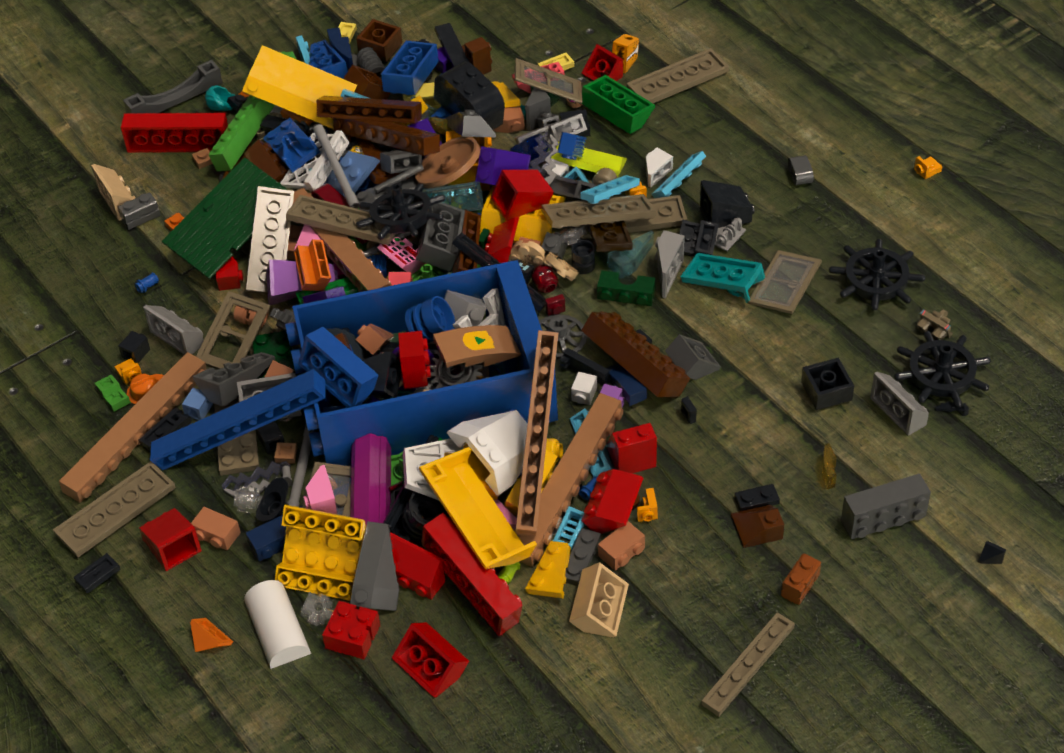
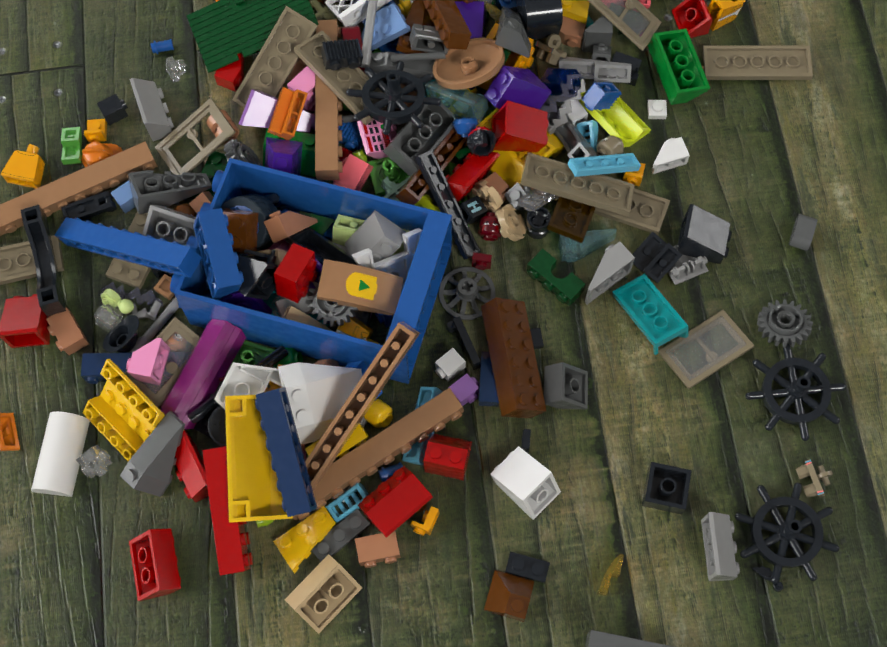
camera: 30 degrees right, 20 degrees up
red piece [322,601,380,660] -> none
blue wheel [405,296,455,343] -> none
medium azure plate [652,151,706,198] -> none
none -> light orange torso [1,144,45,189]
none -> black arch [21,205,66,316]
none -> yellowish green plate [101,289,134,314]
none -> clear tile [166,56,186,83]
none -> dark blue brick [255,387,317,517]
none -> black brick [321,38,363,71]
none -> blue cone [453,117,478,137]
none -> black piece [467,126,497,156]
none -> white slope [491,446,561,520]
none -> dark tan hips [535,33,567,66]
none -> white plate [647,100,667,119]
none -> dark grey gear [757,299,813,348]

